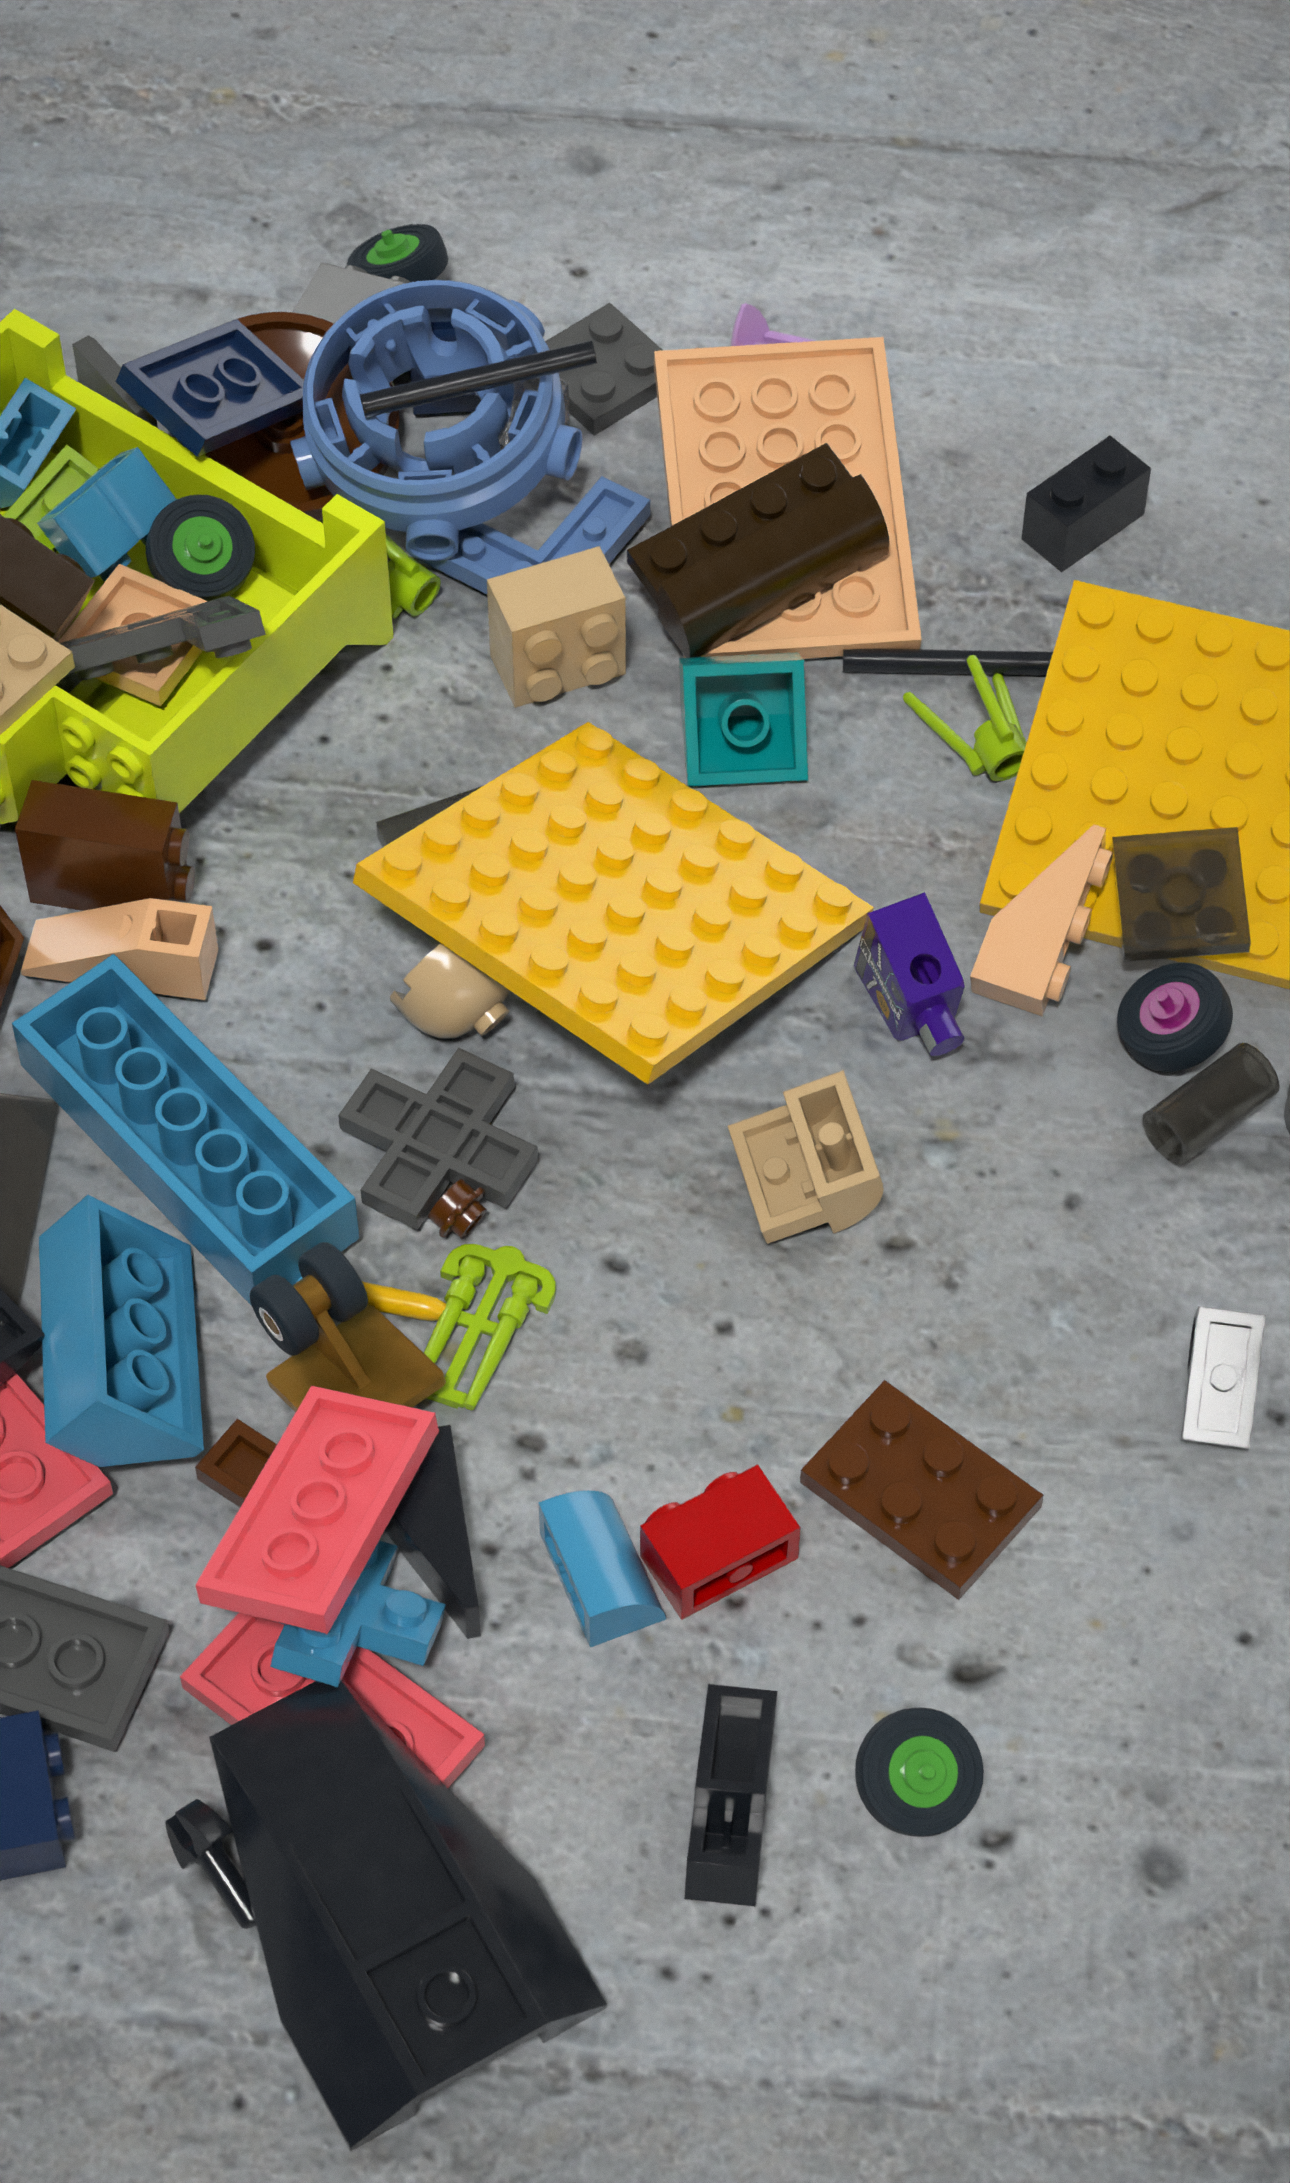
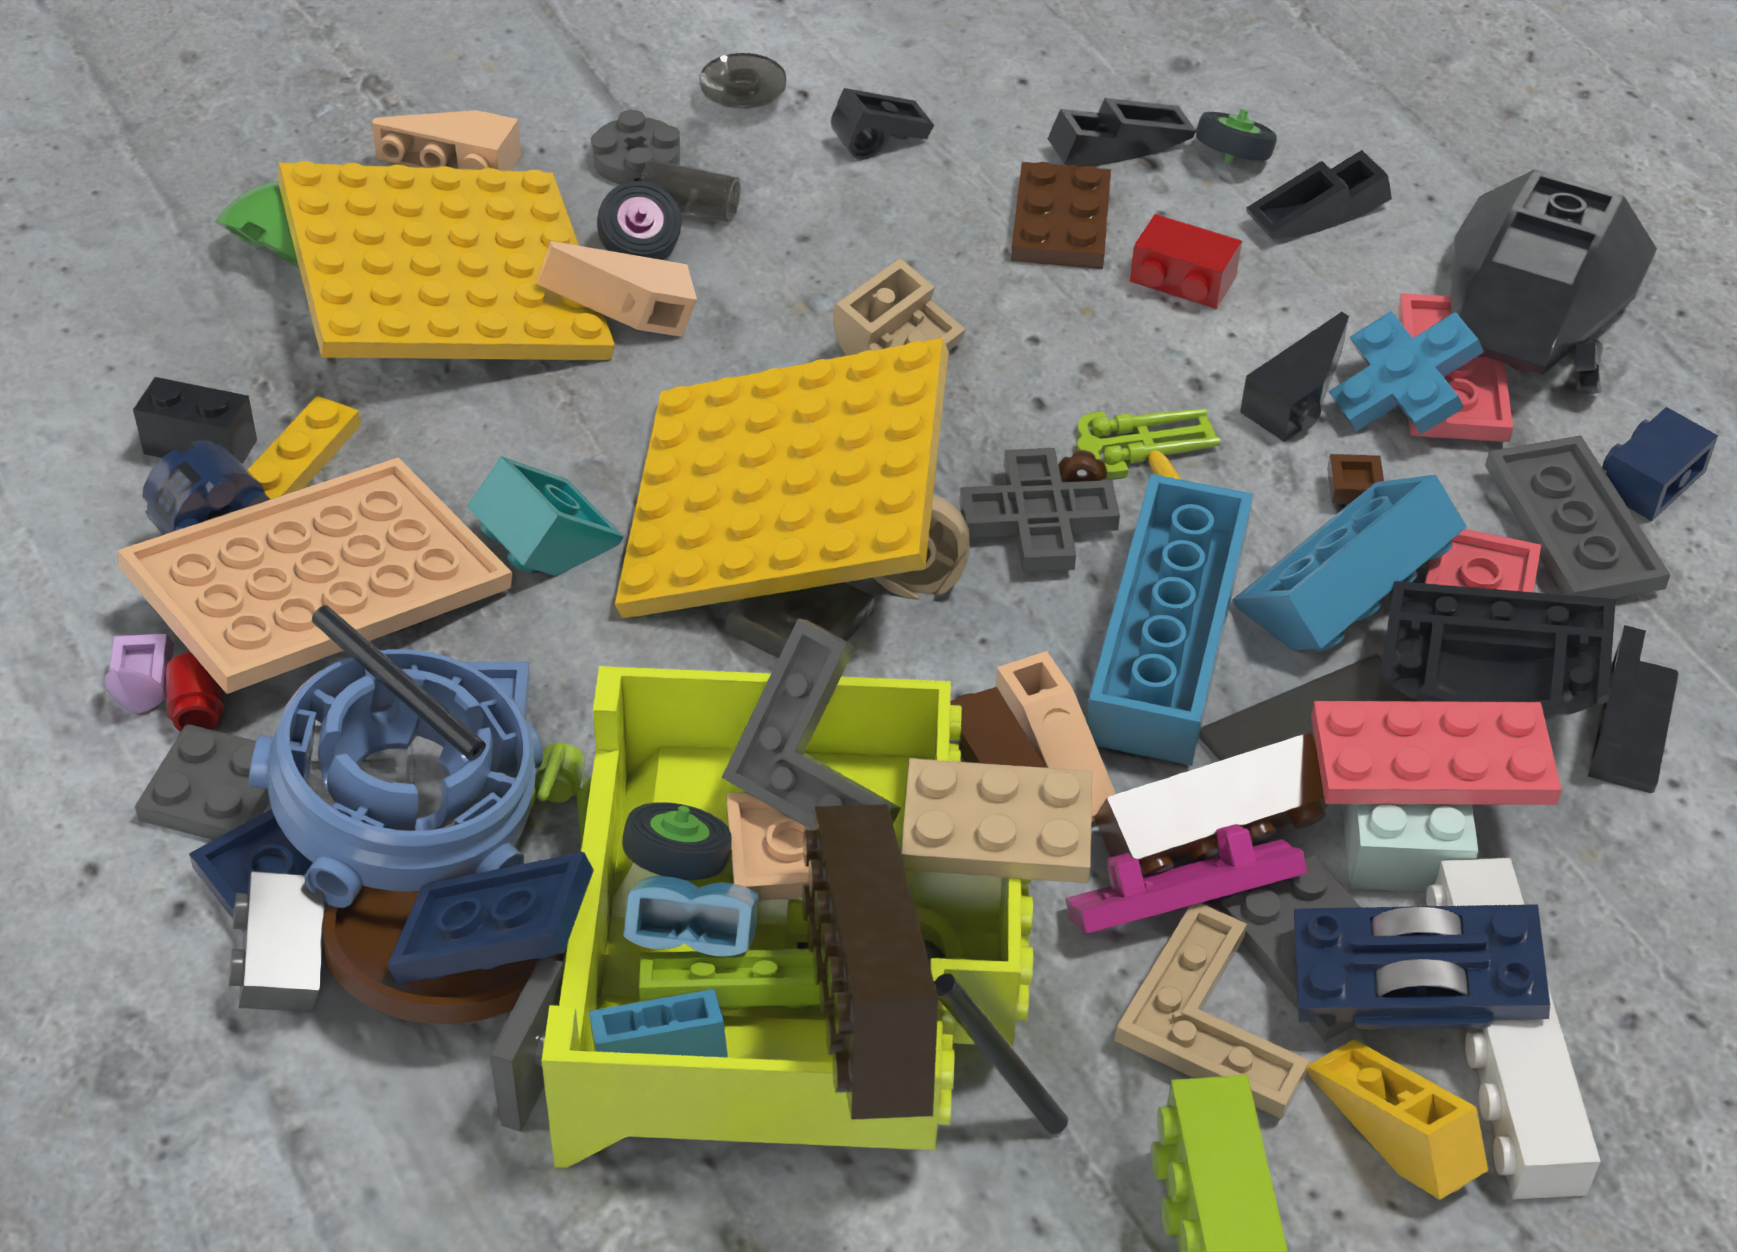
camera: 125 degrees left, 10 degrees down
coral plate [195,1386,439,1634] -> none
pearl gold plate [249,1242,446,1413] -> none
black wheel [347,224,448,282] -> none
tan brick [487,546,626,708] -> none
dark azure brick [538,1490,666,1648] -> none
dark brown brick [627,443,889,658] -> none
black bar [842,649,1053,675] -> none
dark purple torso [853,892,965,1056] -> none
lime plant [903,655,1027,781] -> none
clear smoke plate [1111,827,1251,962] -> none
none -> dark blue brick [142,440,271,535]
none -> yellow plate [248,395,361,499]
none -> black slope [1047,98,1196,165]

